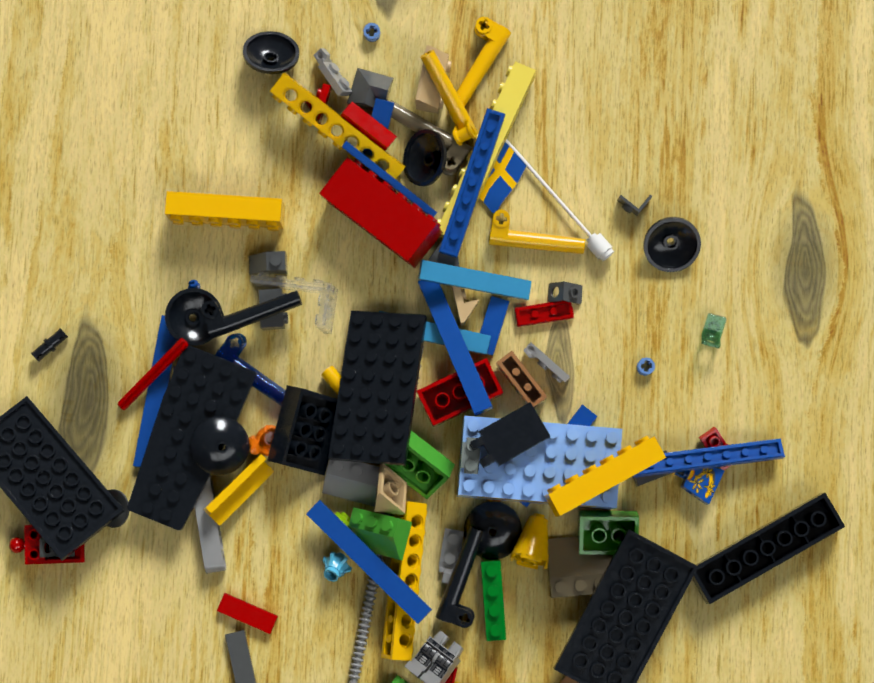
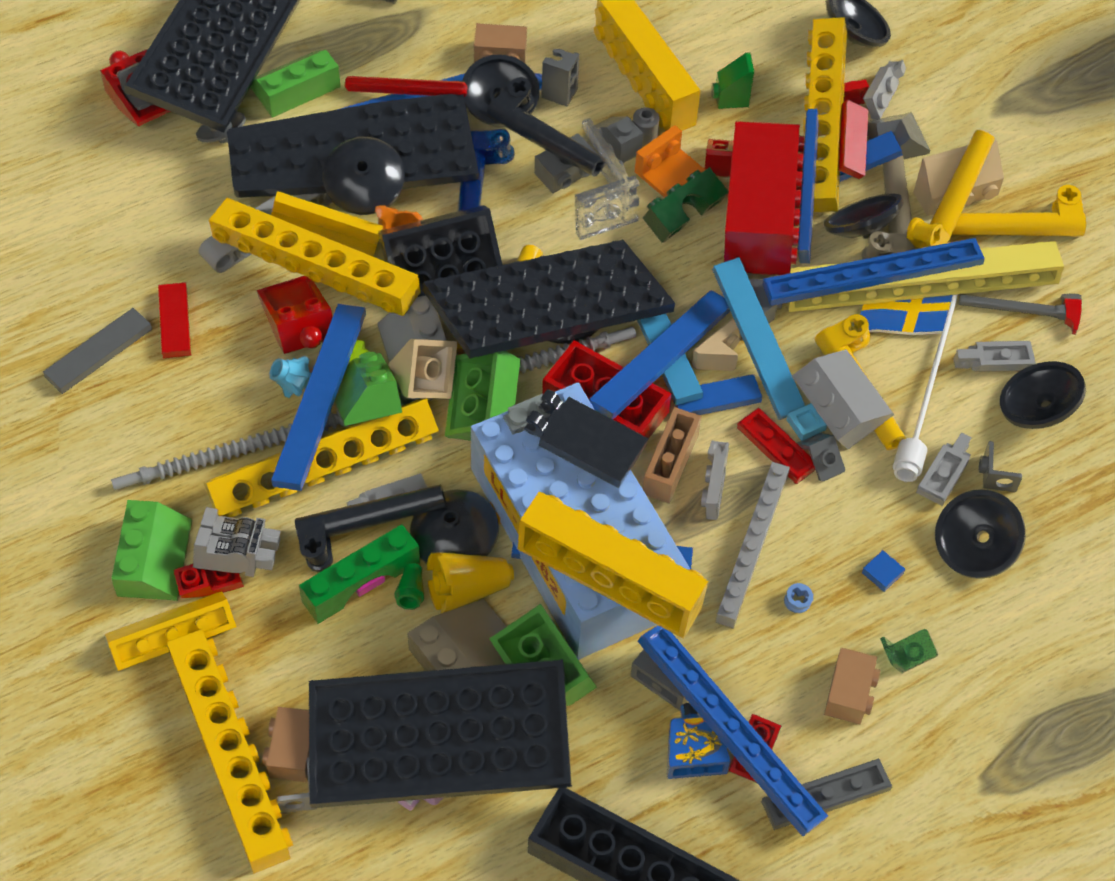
camera: 55 degrees right, 25 degrees down
medium blue bush [363,23,380,42] -> none
none -> yellow brick [209,198,420,316]
none -> bright green slope [250,49,341,118]
none -> red slope [257,276,333,354]
none -> green cone [394,563,424,610]
none -> medium nougat brick [474,23,527,63]
none -> dark grey hinge [541,49,580,107]
none -> flat silver brick [633,108,659,146]
none -> orange bracket [635,125,706,198]
none -> dark green arch [643,167,729,243]
none -> red slope [705,138,733,177]
none -> green slope [711,52,754,109]
none -> light grey piece [716,462,790,629]
none -> dark grey tile [761,758,892,830]
none -> medium azure plate [786,403,827,441]
none -> light grey slope [792,350,894,449]
none -> medium nougat brick [824,647,880,725]
none -> blue tile [862,550,905,592]
none -> light grey hinge [916,432,972,506]
none -> light grey hinge [953,341,1036,371]
none -> dark grey piece [959,294,1082,335]
none -> black dish [1000,361,1086,429]

